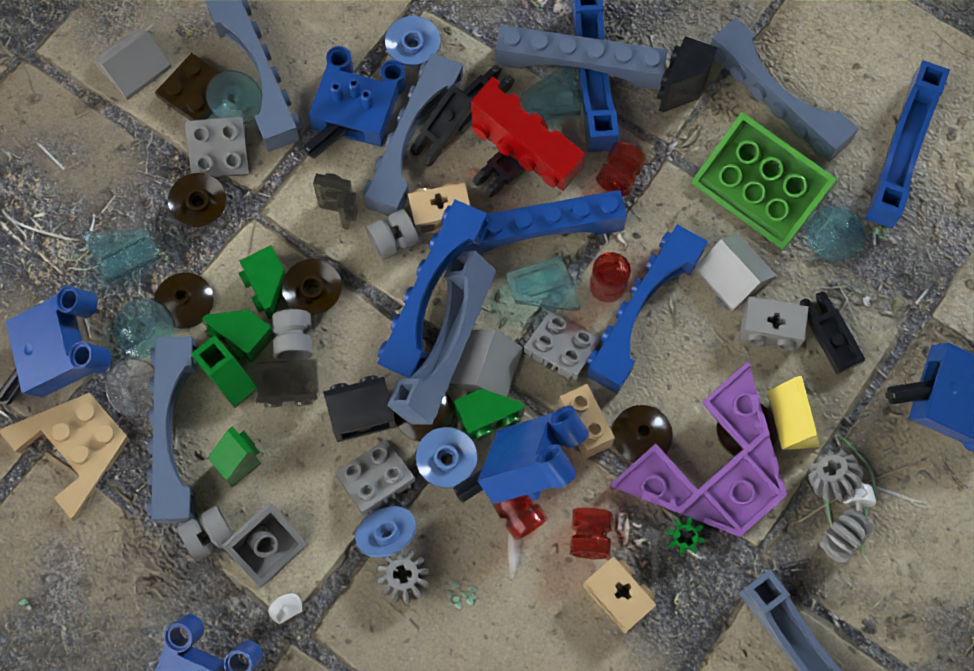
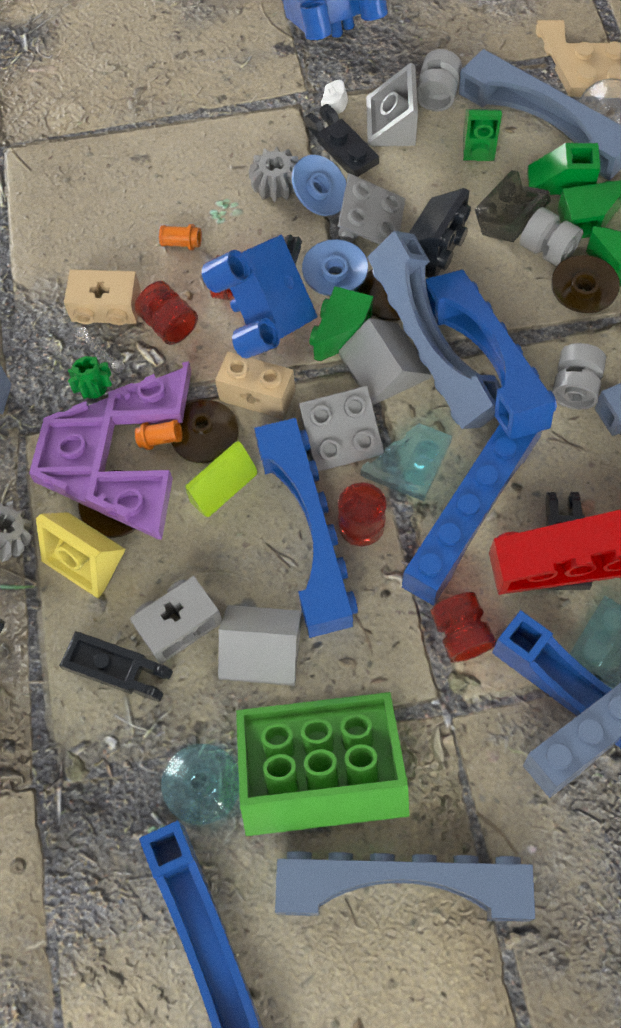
camera: 140 degrees right, 5 degrees down
tan brick [408,182,470,236] -> none
black slope [657,36,717,112] -> none
none -> orange pin [135,420,183,450]
none -> orange pin [159,224,202,250]
none -> lime slope [185,441,258,517]
none -> black hinge [304,104,379,177]

